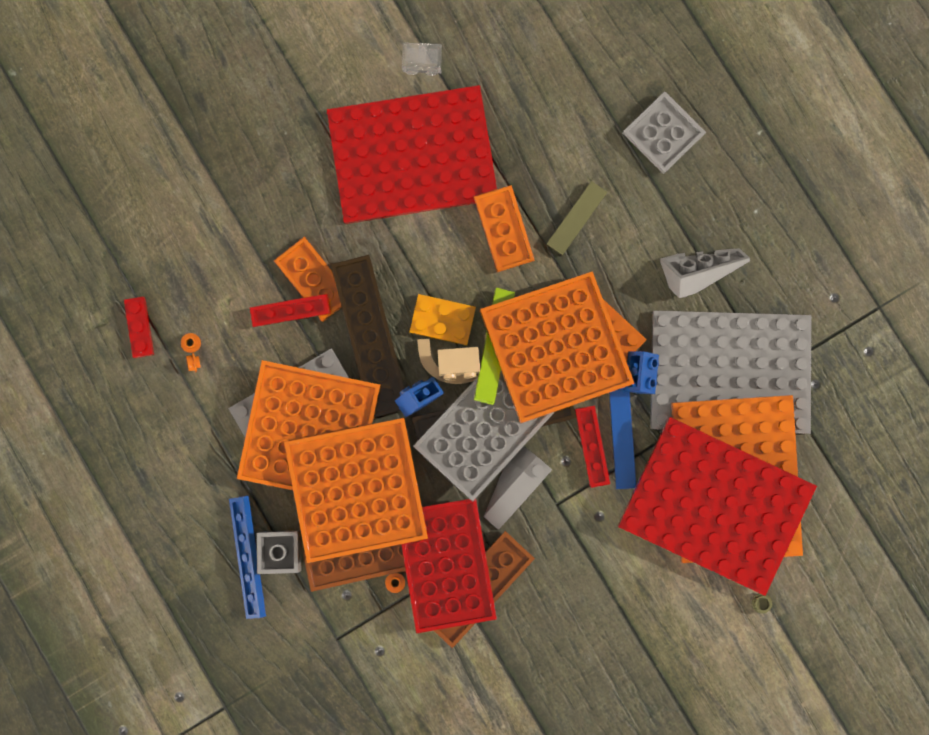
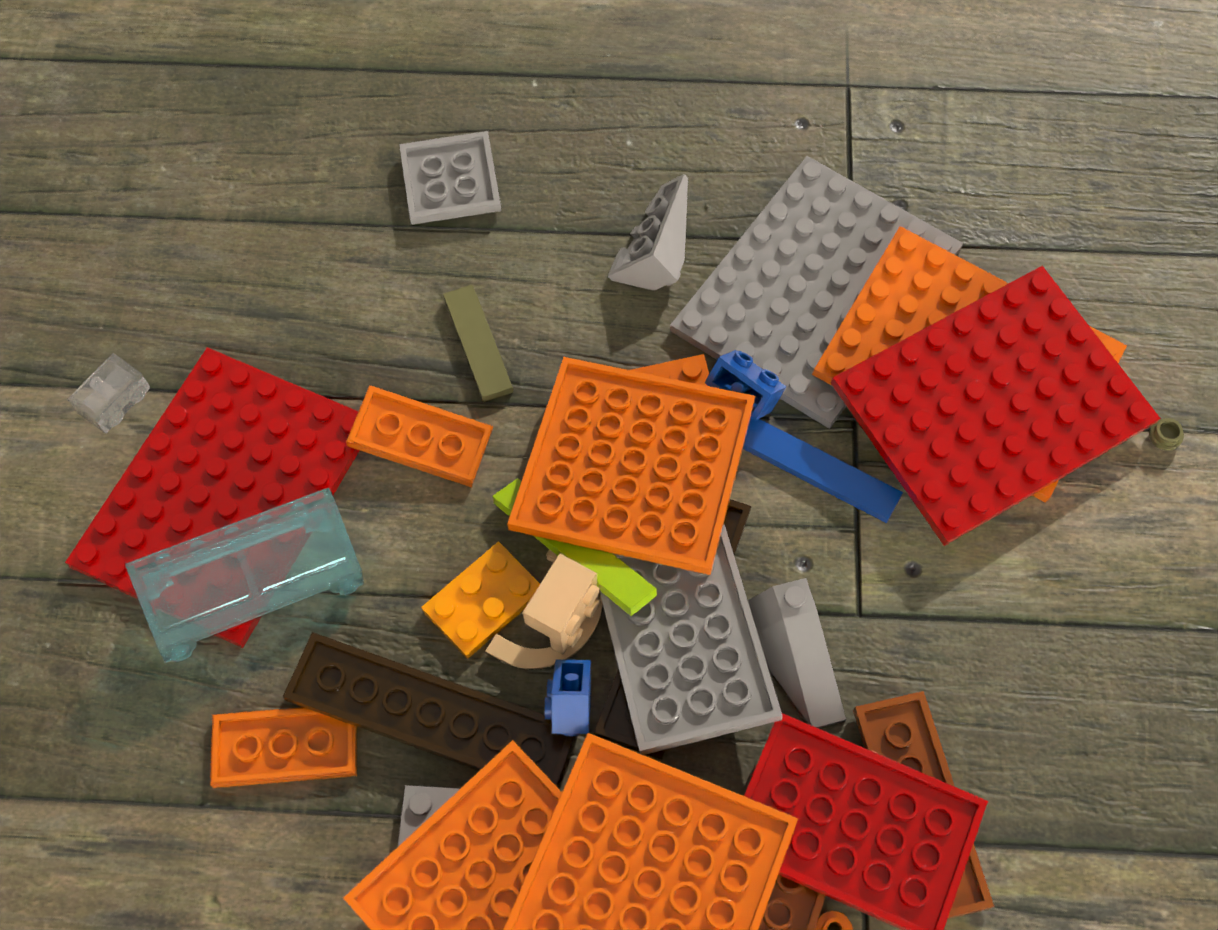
camera: 55 degrees left, 20 degrees down
red plate [249,294,331,327] -> none
red plate [575,406,610,488] -> none
none -> clear light blue windscreen [125,487,364,663]

